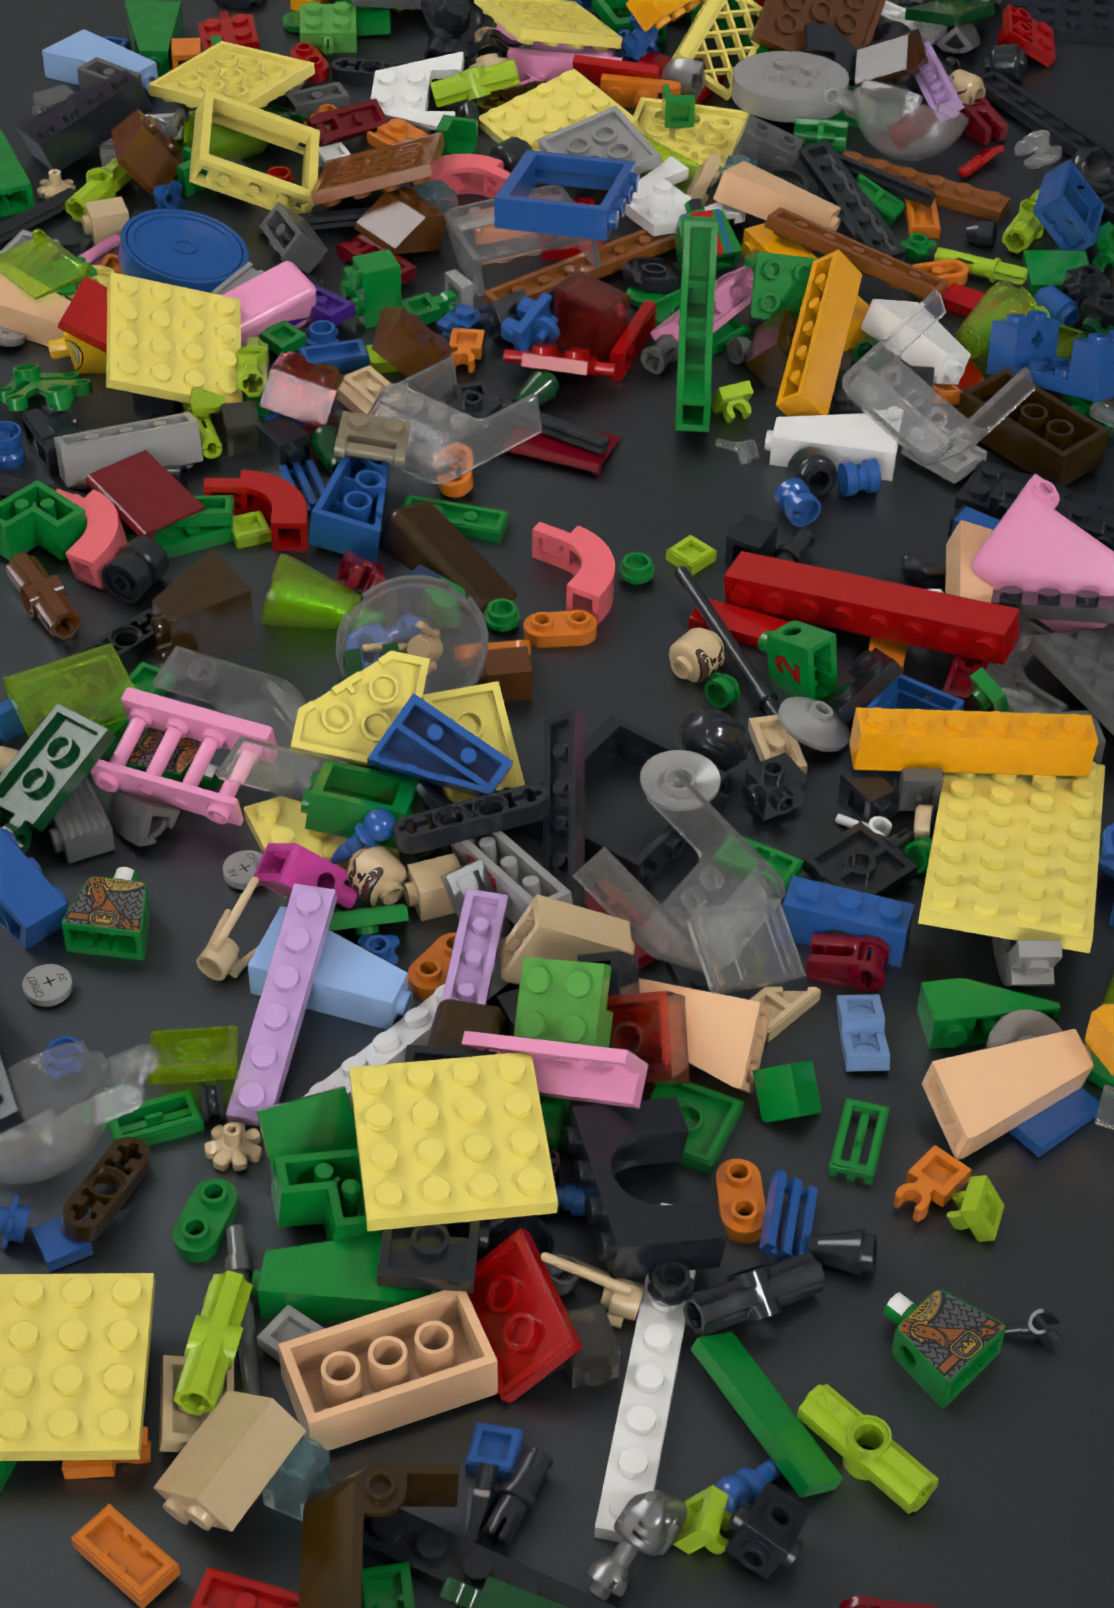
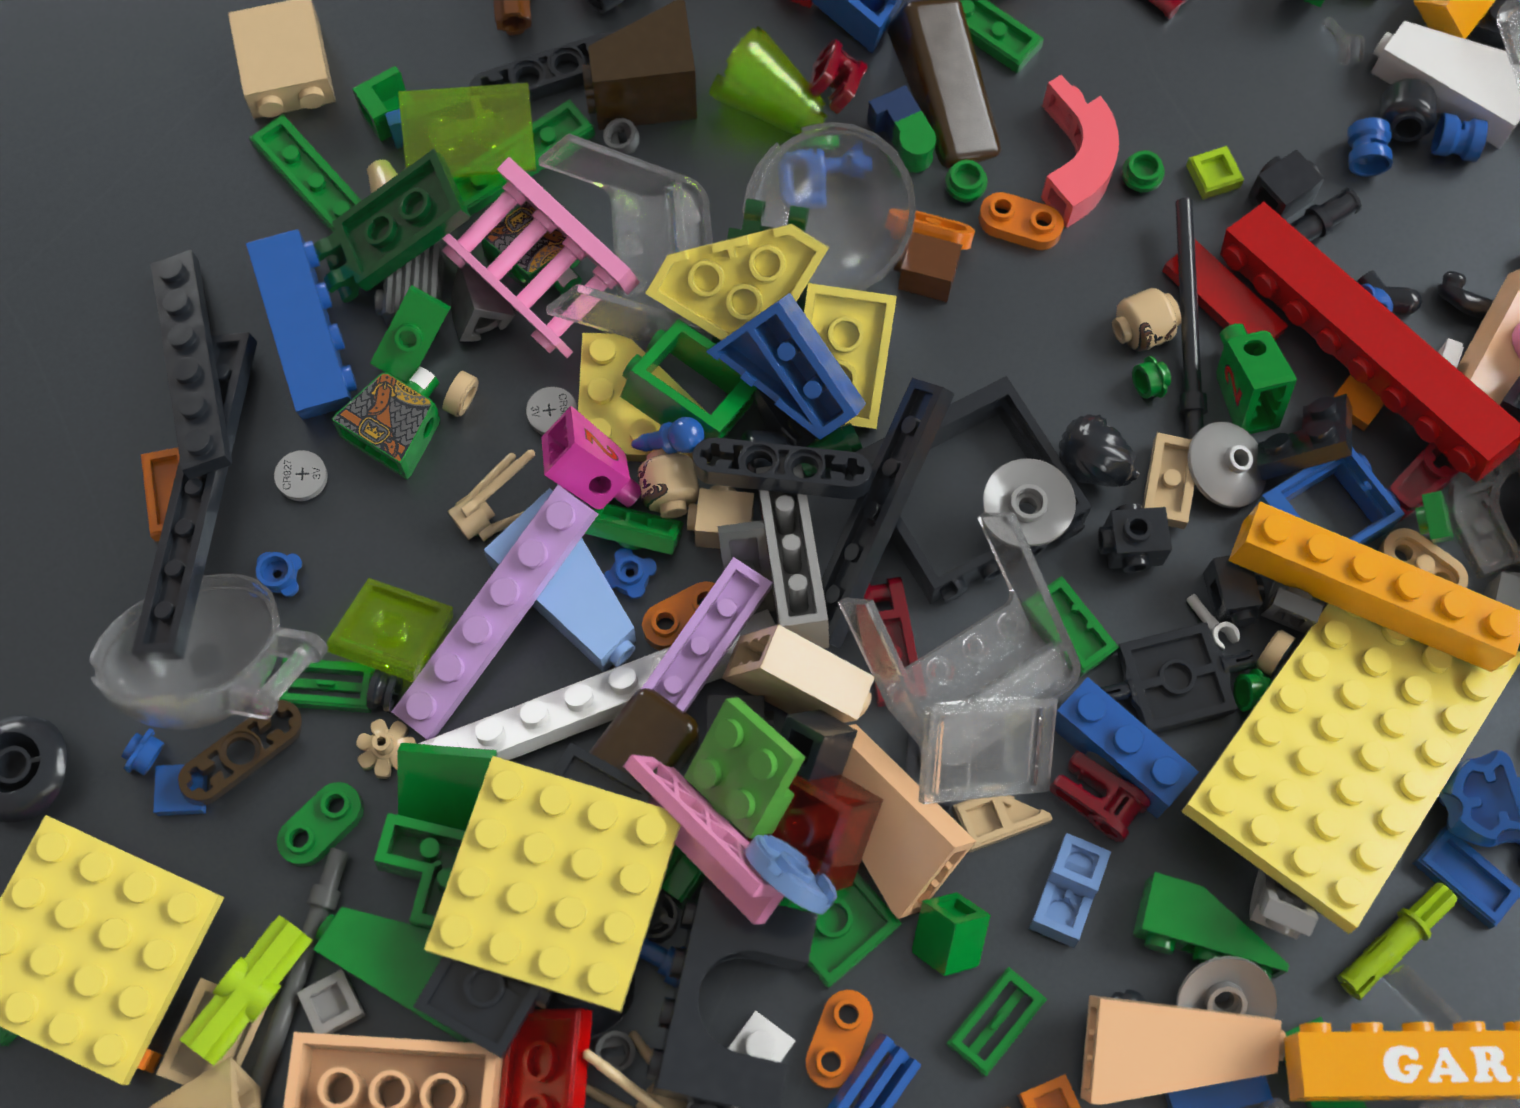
camera: 25 degrees right, 25 degrees up
tan plant [361,621,443,675] -> none
none -> green plate [370,285,451,383]
none -> tan tile [442,371,478,417]
none -> medium blue tile [745,835,837,914]

